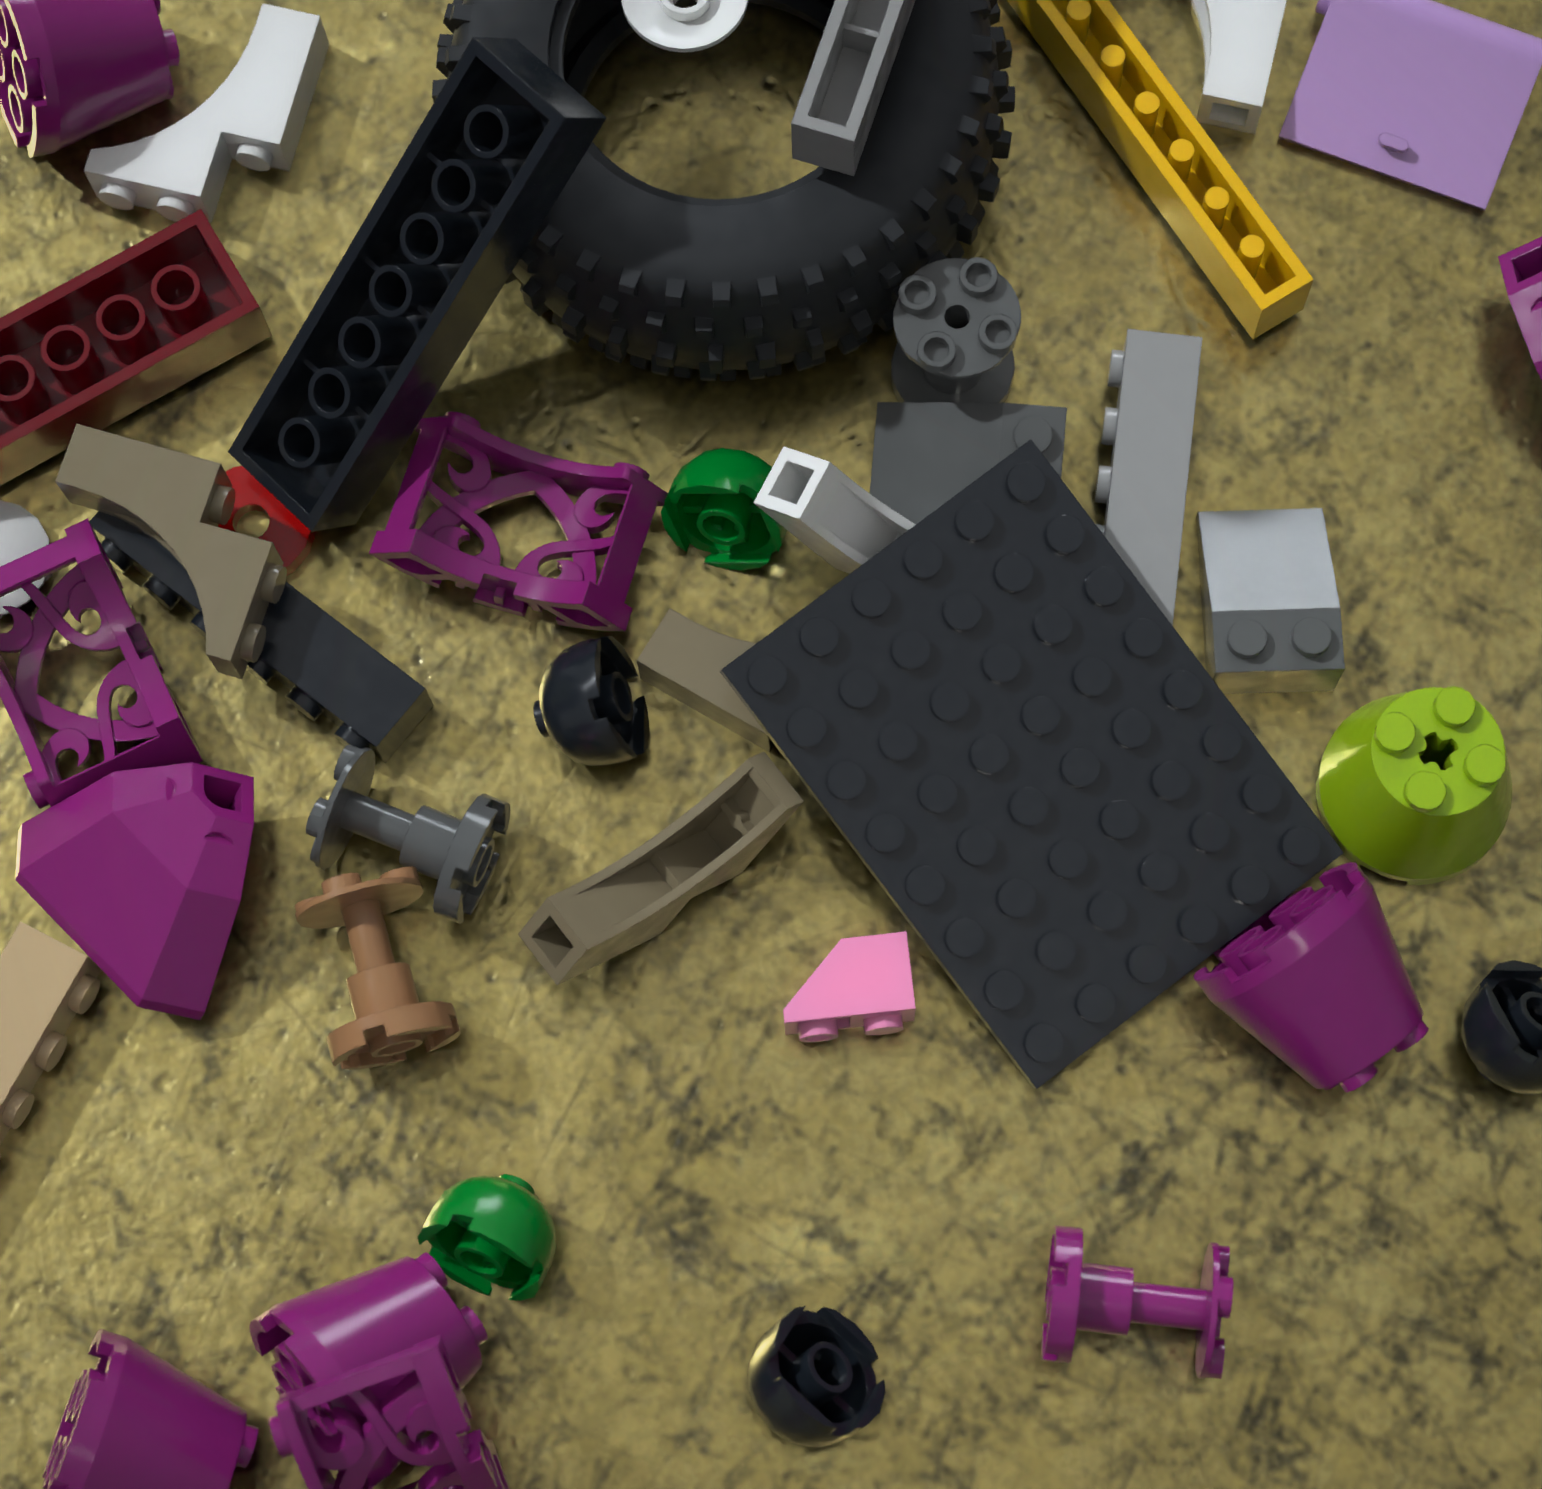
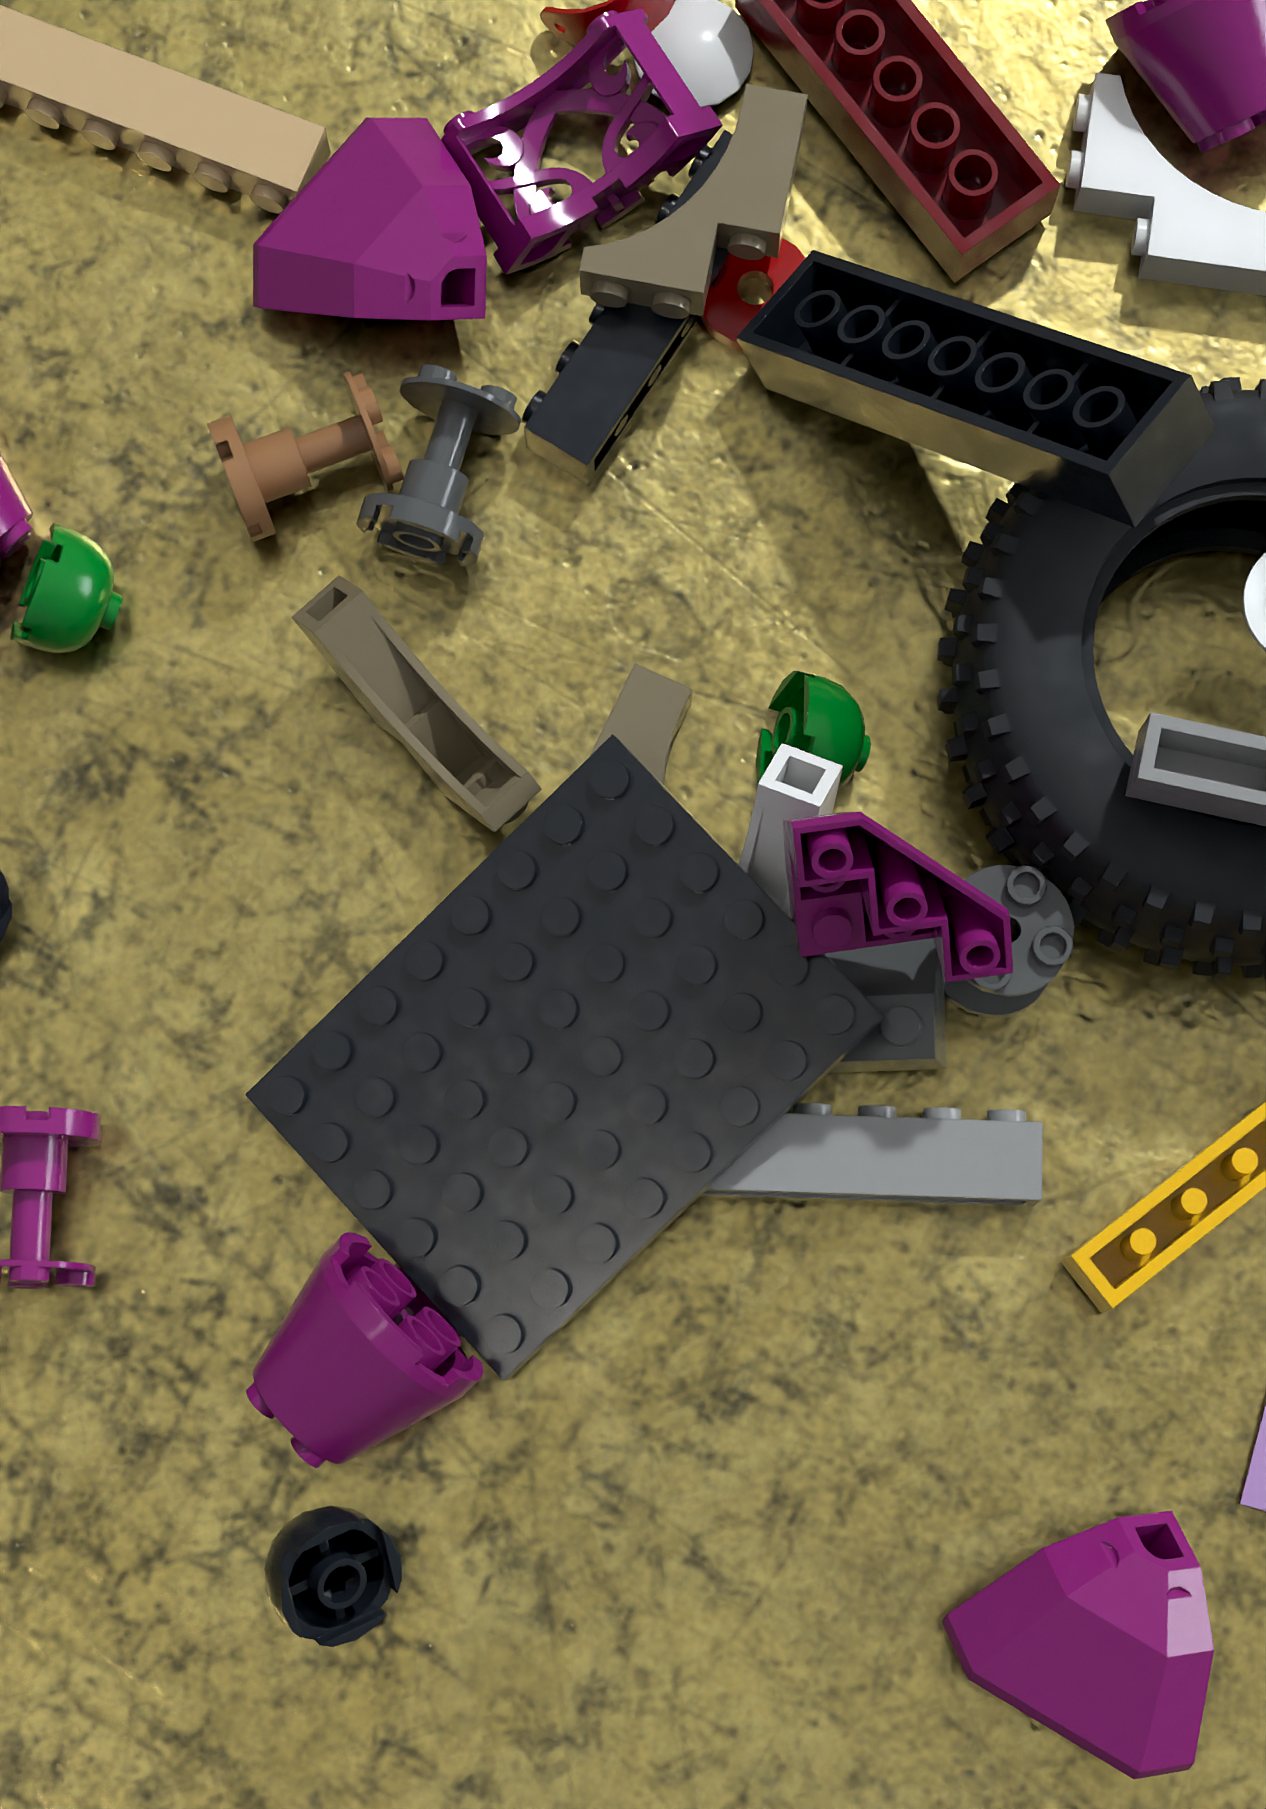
camera: 80 degrees right, 5 degrees up
magenta fence [369,411,668,631] -> none
black cylinder [533,636,649,766] -> none
bright pink slope [783,932,916,1042] -> none
slope [1196,508,1345,694] -> none
lime cone [1316,686,1512,885] -> none
none -> magenta brick [783,812,1013,983]

